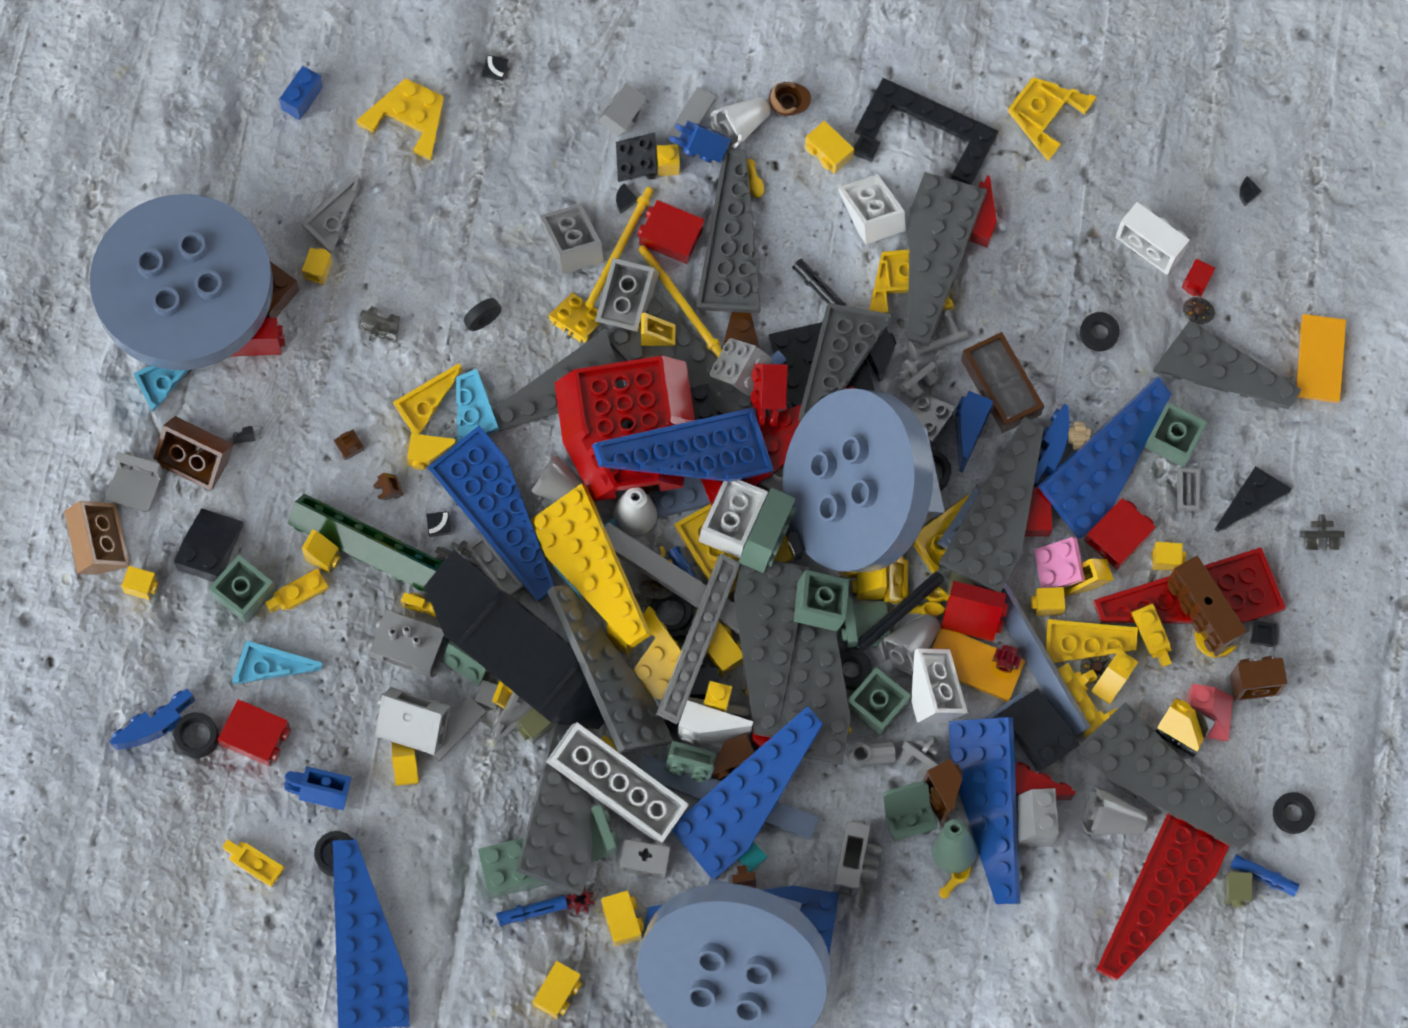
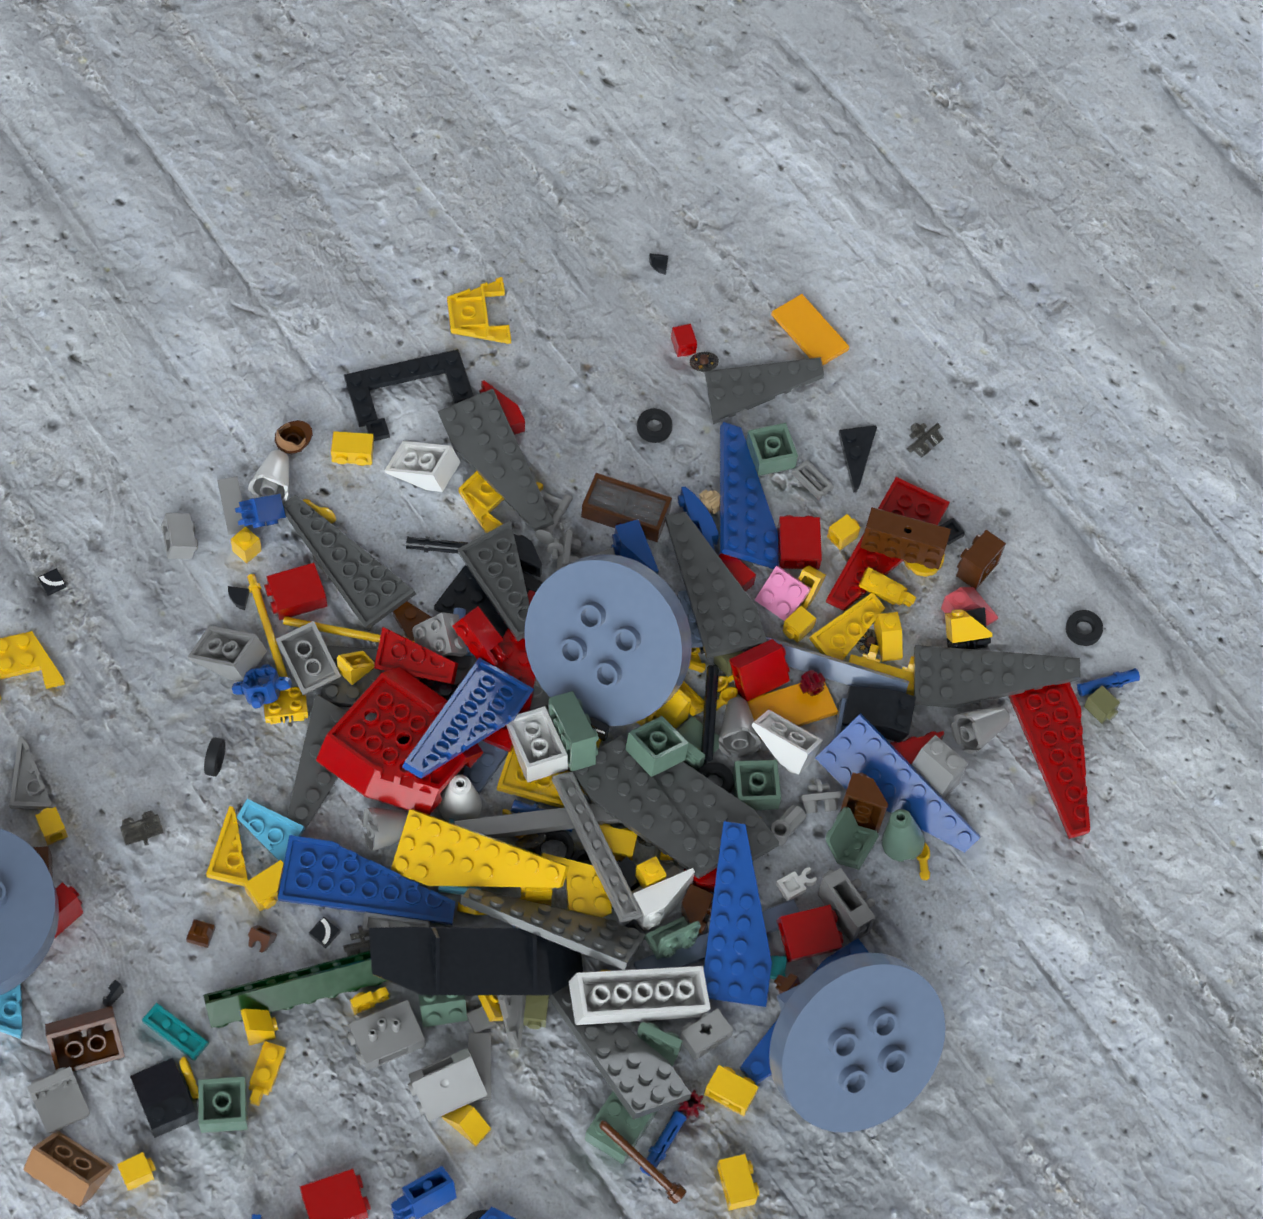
camera: 45 degrees left, 10 degrees down
medium azure wing [232,640,323,684] -> none
black hinge [616,132,658,182] -> none
white brick [1115,202,1190,275] -> none
none -> teal tile [142,1002,209,1061]
none -> yellow piece [179,1056,198,1099]
none -> blue piece [232,664,292,708]
none -> red wing [374,627,458,684]
none -> reddish brown piece [599,1121,687,1204]
none -> white plate [776,867,817,901]
none -> red brick [776,905,844,963]

